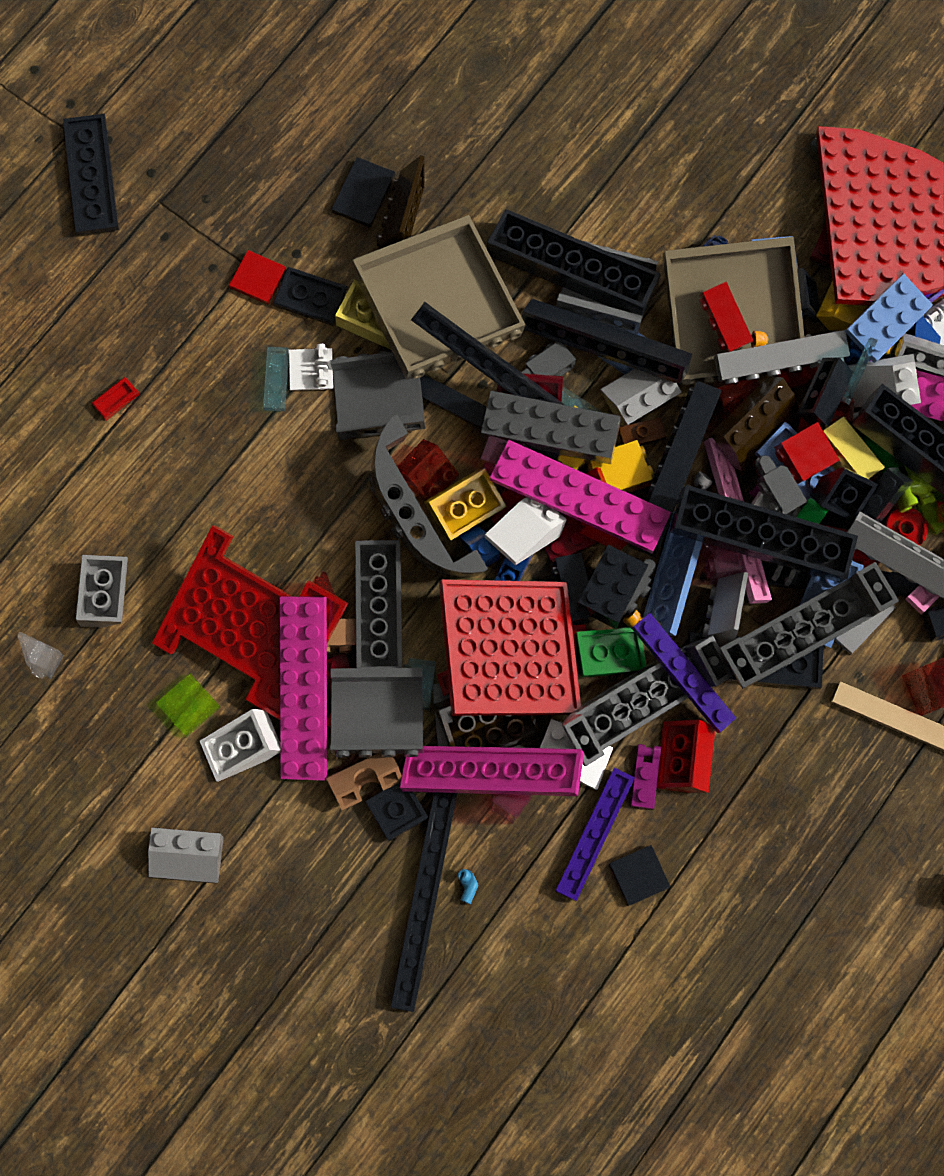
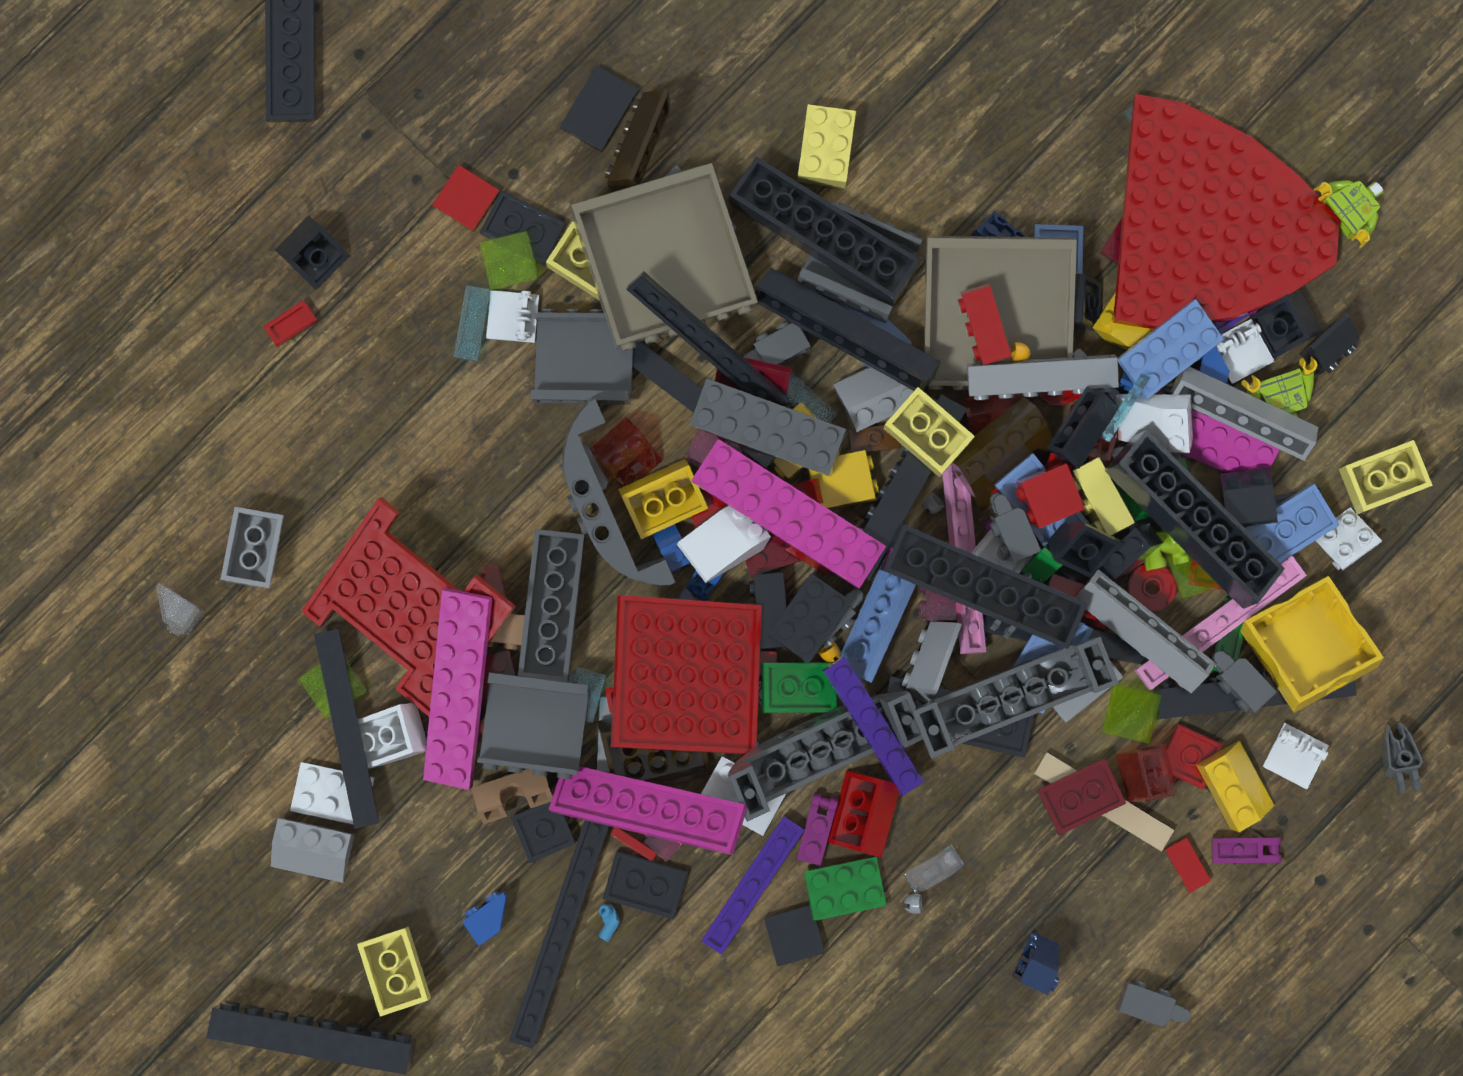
camera: 10 degrees right, 10 degrees up
none -> black brick [206,1001,417,1075]
none -> black slope [275,215,350,290]
none -> white plate [290,762,374,824]
none -> black tile [314,629,380,829]
none -> light yellow brick [357,927,431,1016]
none -> blue slope [462,891,508,946]
none -> clear neon green plate [479,231,539,290]
none -> black tile [603,851,688,920]
none -> red tile [611,827,658,861]
none -> light yellow brick [797,104,856,189]
none -> green plate [803,857,887,921]
none -> light yellow brick [883,387,975,477]
none -> clear slope [904,844,965,894]
none -> light grey hinge [904,894,922,914]
none -> dark blue wedge [1012,931,1059,995]
none -> dark red plate [1037,758,1127,835]
none -> clear neon green tile [1102,685,1161,744]

